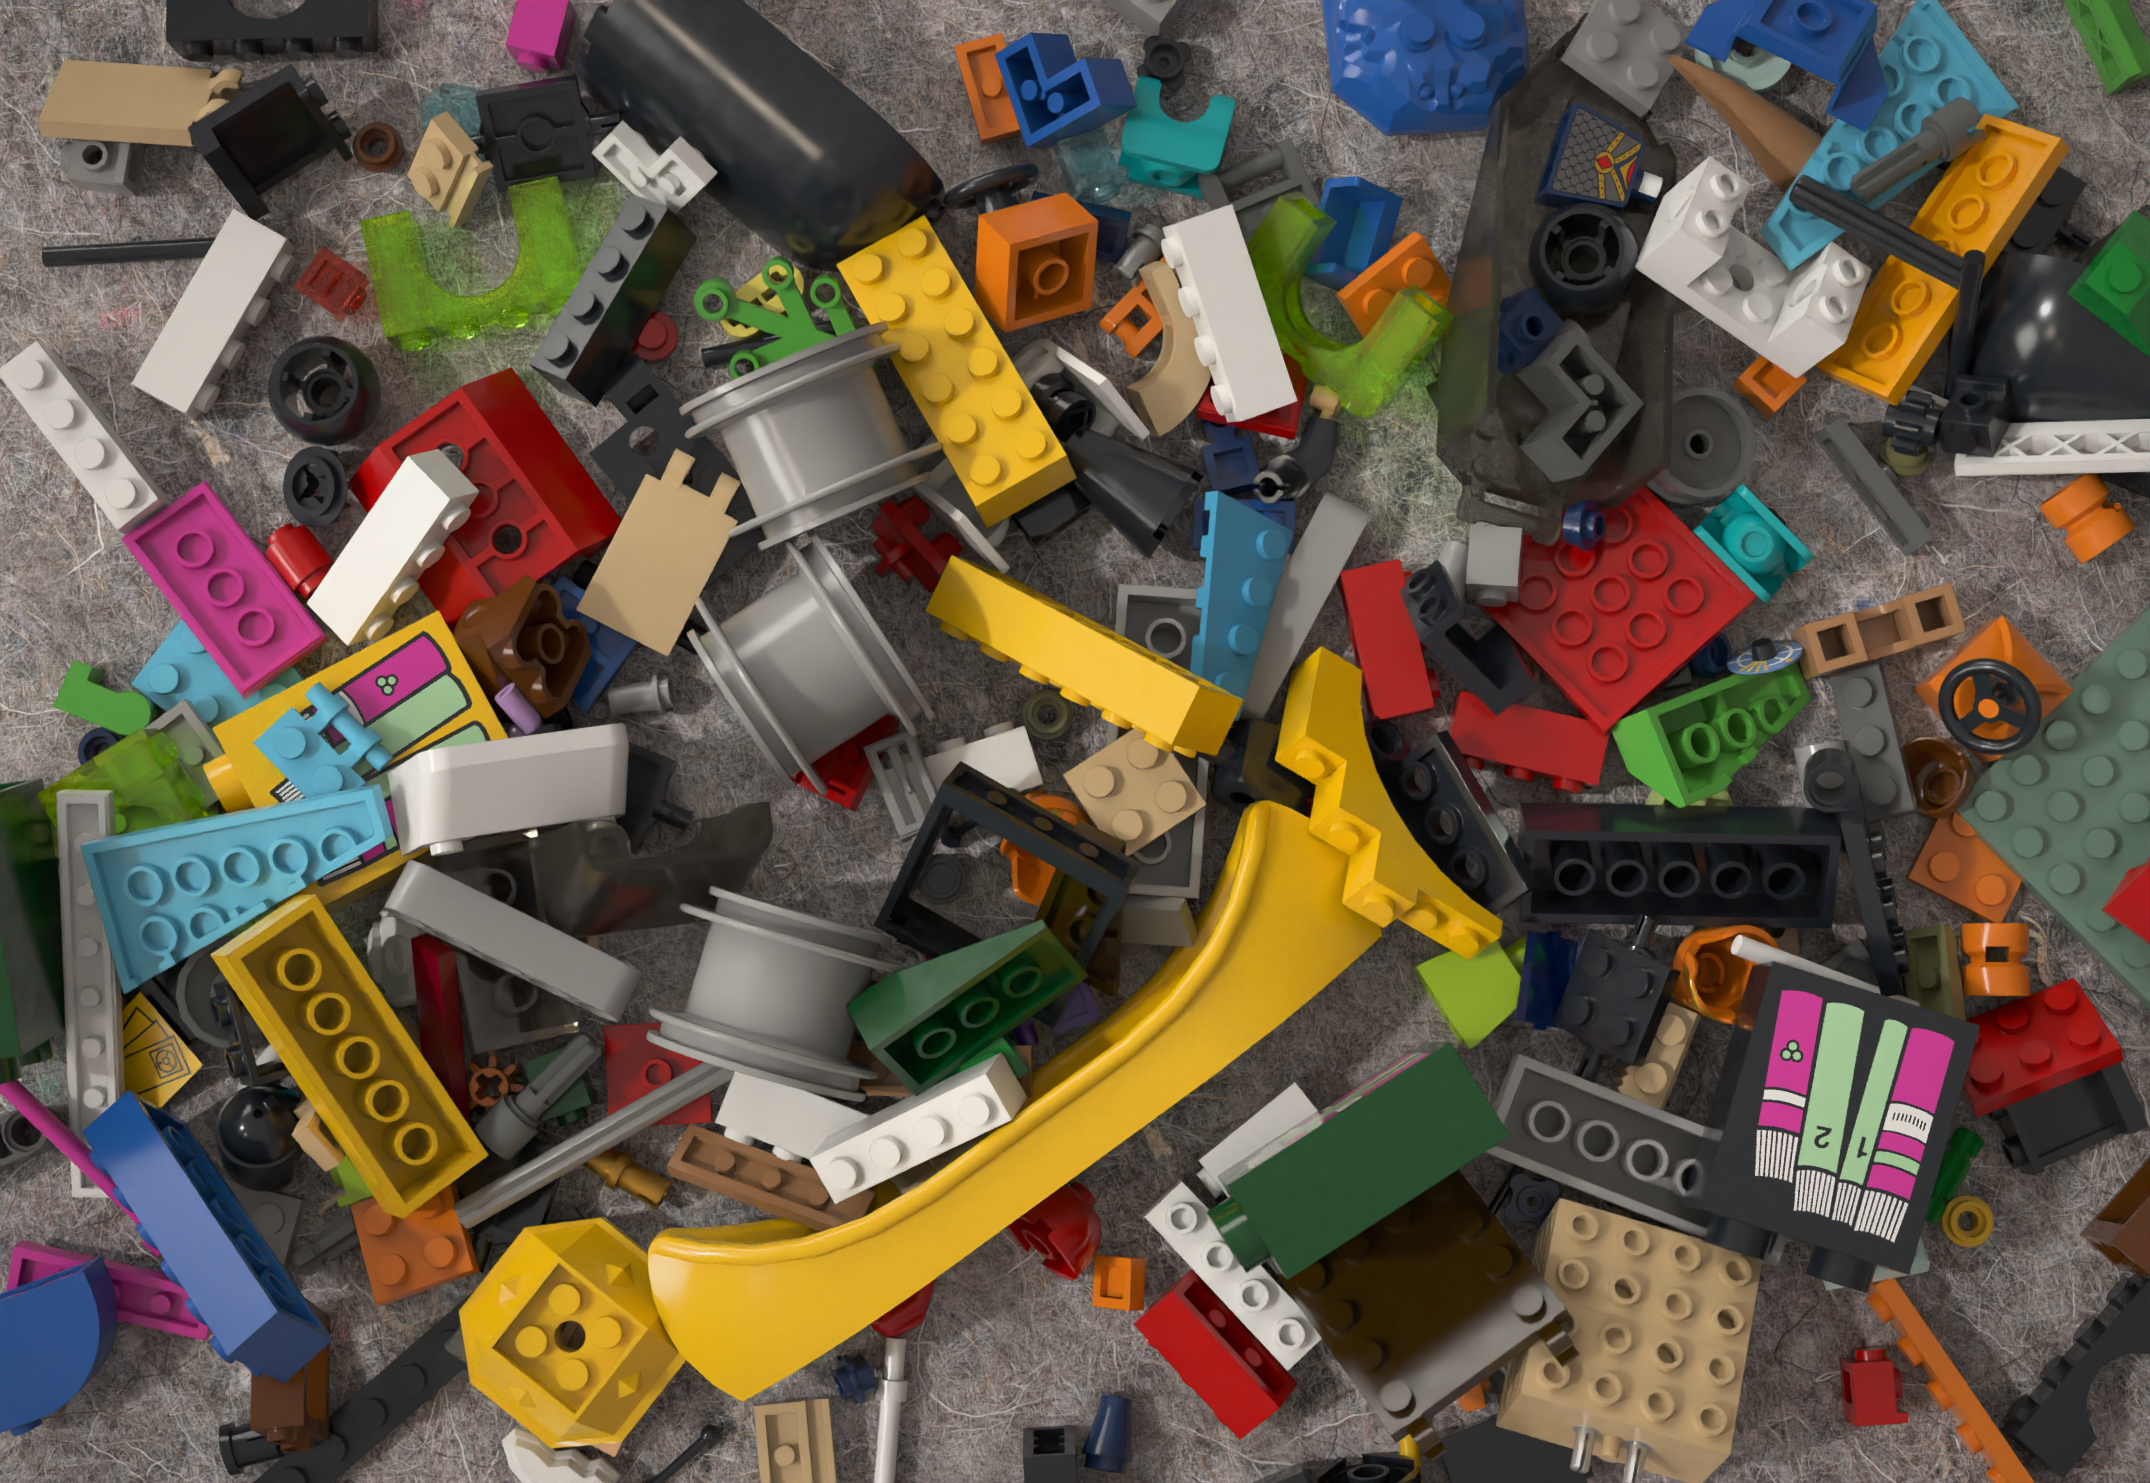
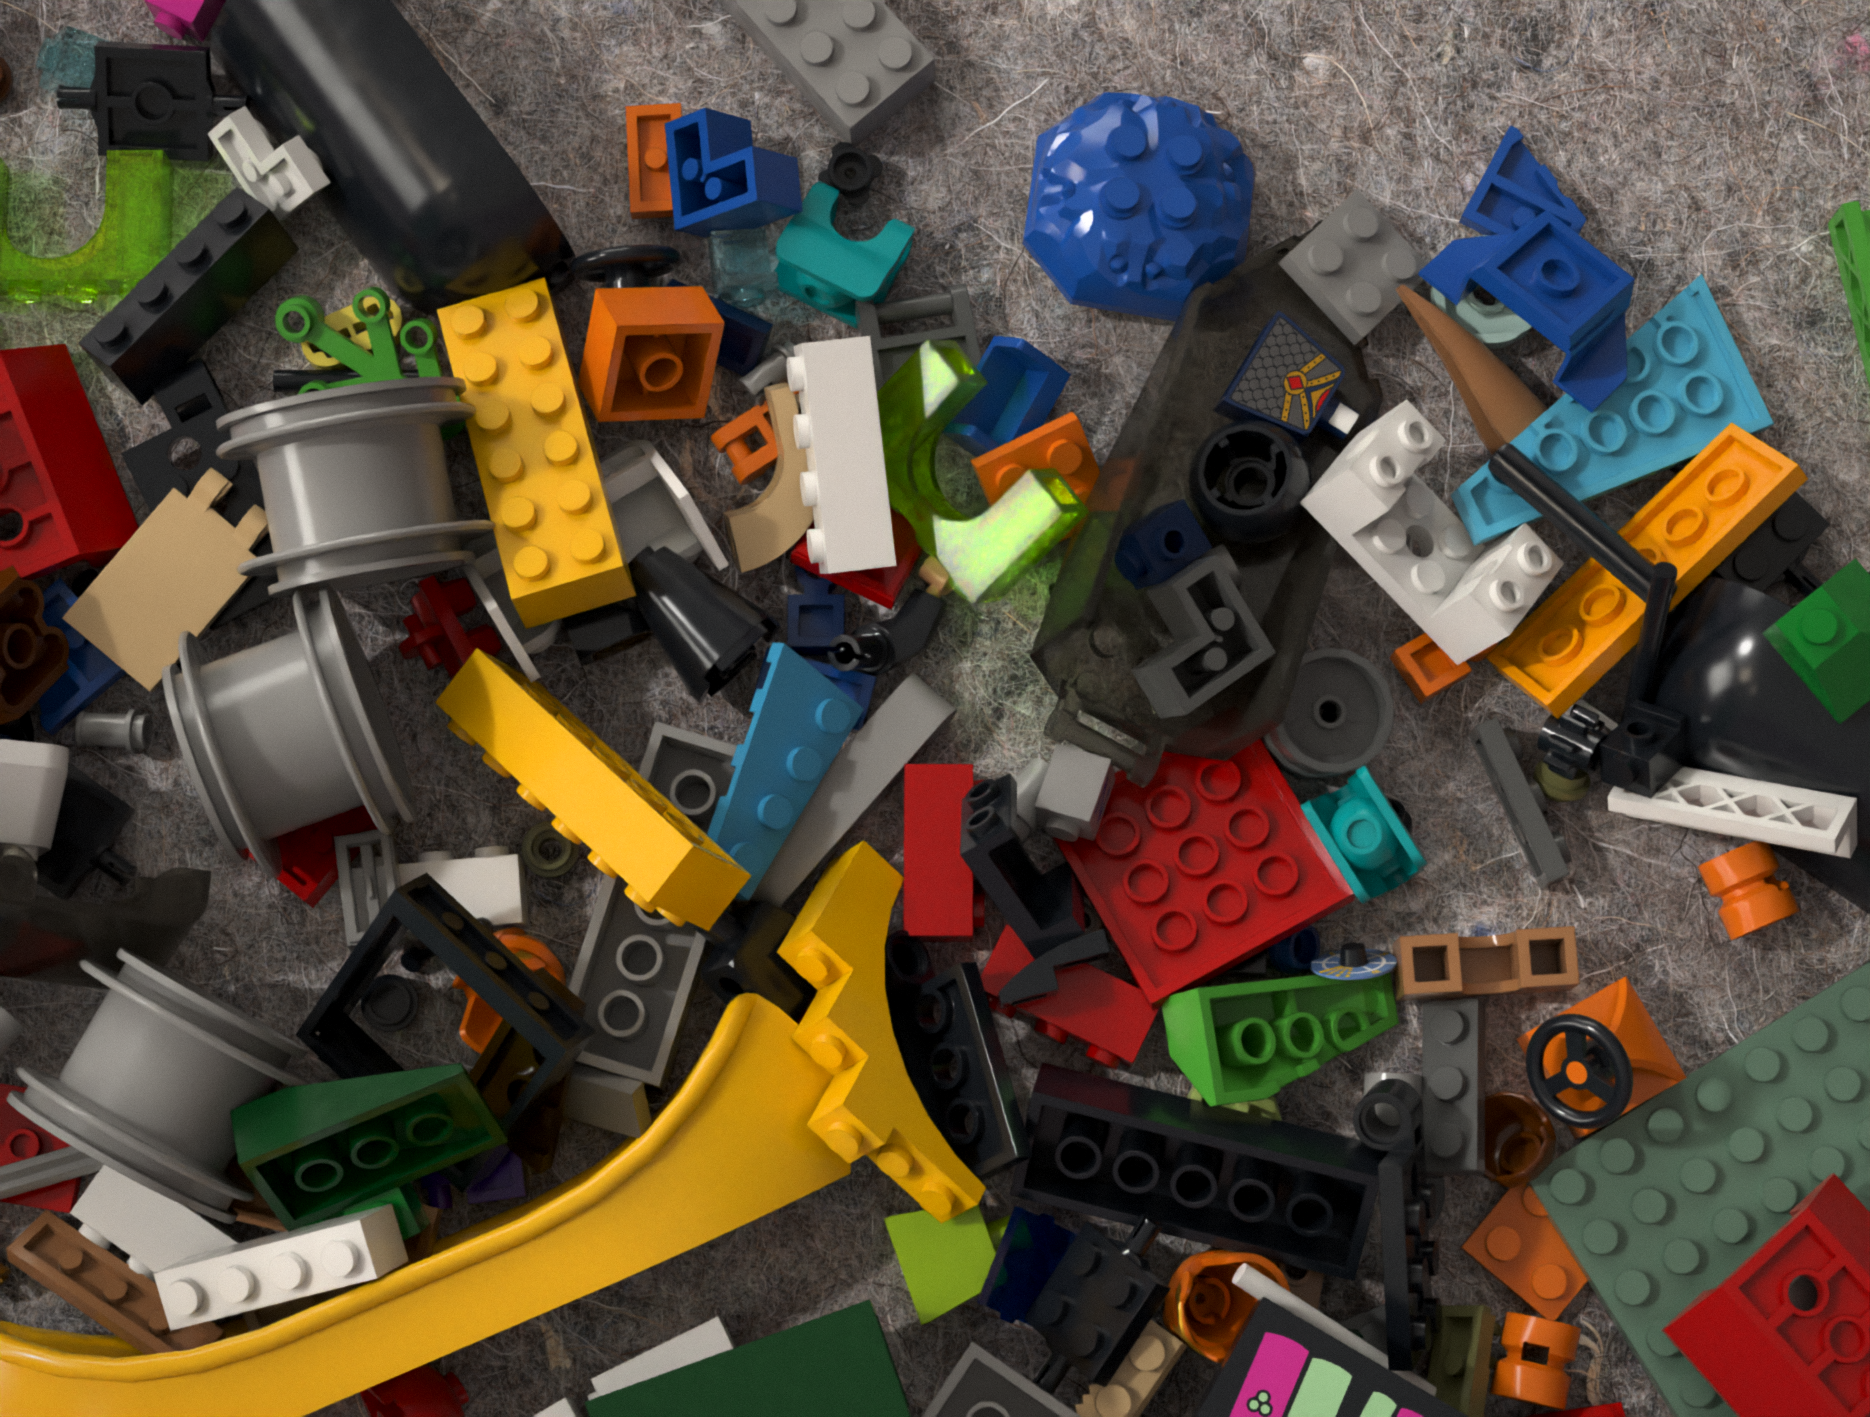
camera: 15 degrees right, 5 degrees down
tan plate [407,111,493,230] -> none
red plate [631,311,678,362] -> none
black wheel [1029,373,1096,443] -> none
tan plate [1063,729,1207,856] -> none
dark blue plate [1563,499,1606,551] -> none
dark grey piece [1849,97,1987,202] -> none
none -> black slope [998,929,1110,1009]

